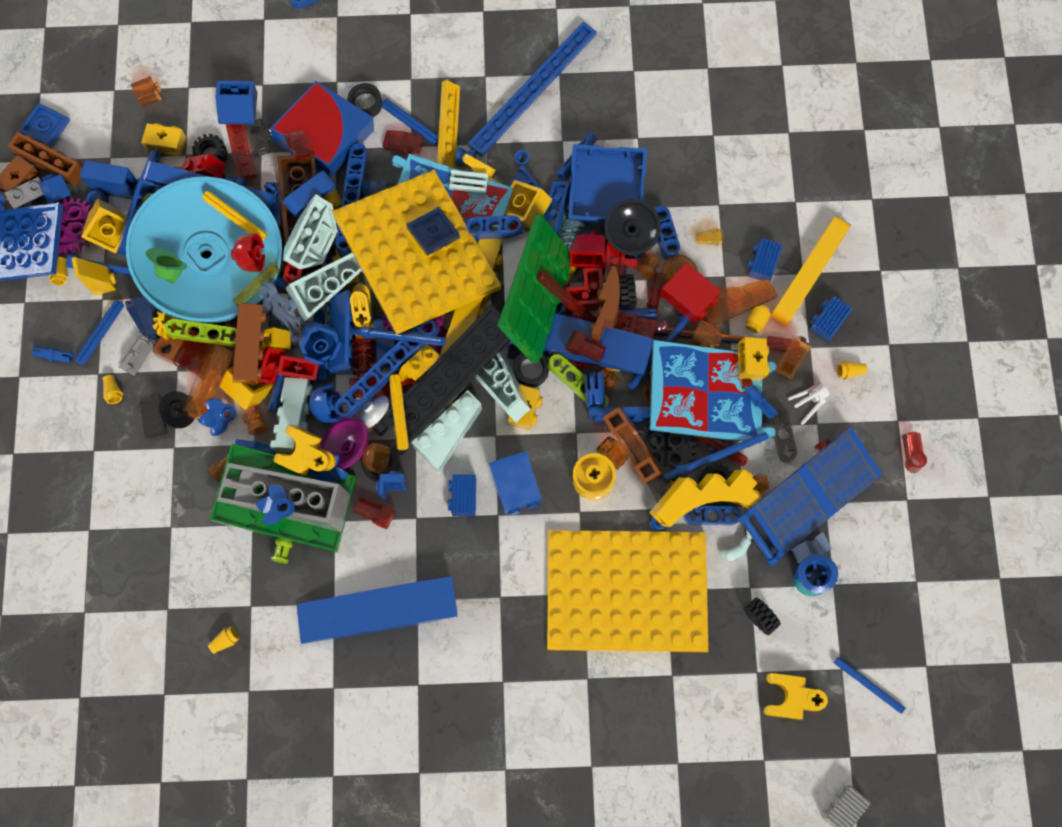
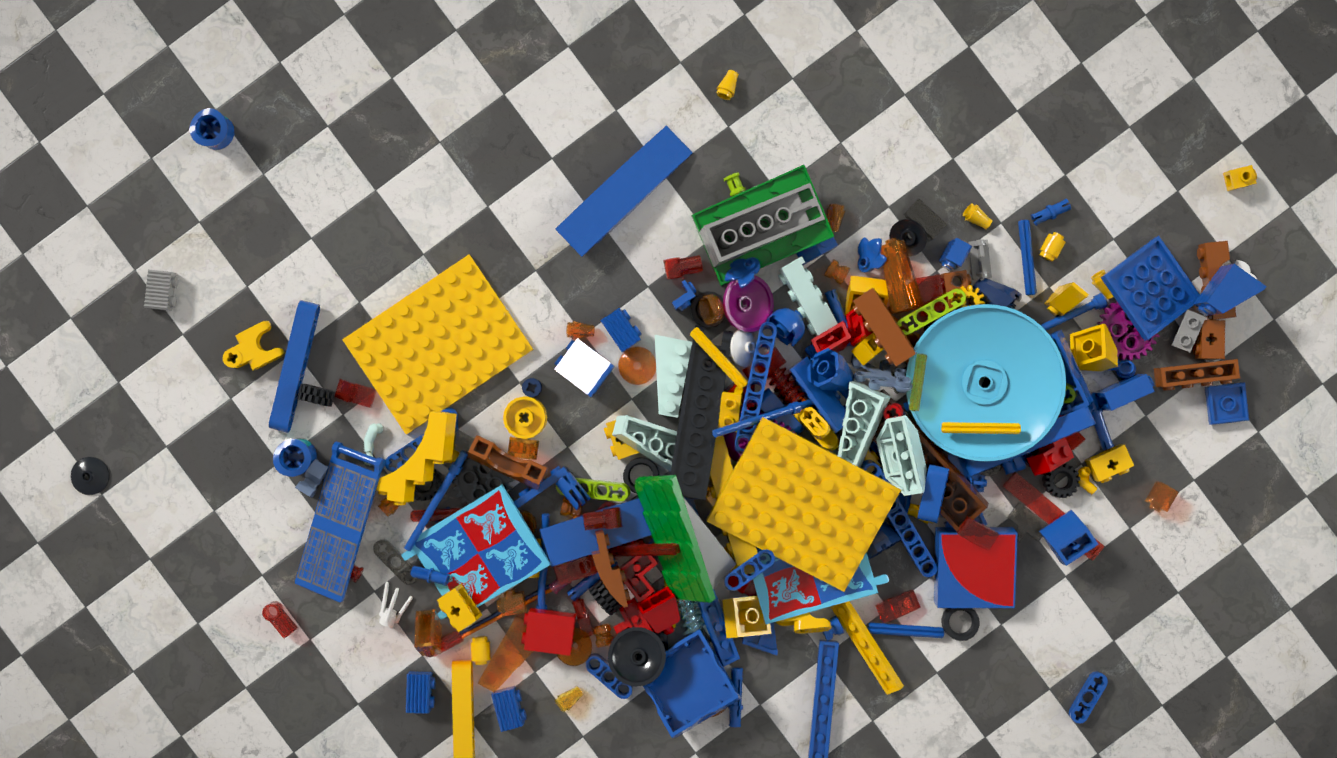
camera: 150 degrees right, 15 degrees up
blue brick [38,174,71,204] -> none
bright green piece [146,248,187,284] -> none
red cylinder [231,234,266,272] -> none
blue plate [256,485,295,525] -> none
yellow piece [273,425,336,475] -> none
dark blue plate [406,207,460,256] -> none
light aqua tile [449,170,488,194] -> none
blue hinge [515,150,530,165] -> none
blue bar [833,657,906,714] -> none
yellow cone [837,361,867,380] -> none
none -> black dish [70,457,109,495]
none -> blue beam [269,300,320,433]
none -> clear red slope [334,379,376,408]
none -> dark blue wheel [522,378,542,397]
none -> clear orange cone [566,321,595,339]
none -> clear orange dish [618,347,656,385]
none -> blue brick [939,238,972,271]
none -> yellow brick [1039,232,1066,262]
none -> yellow arm [1077,466,1097,495]

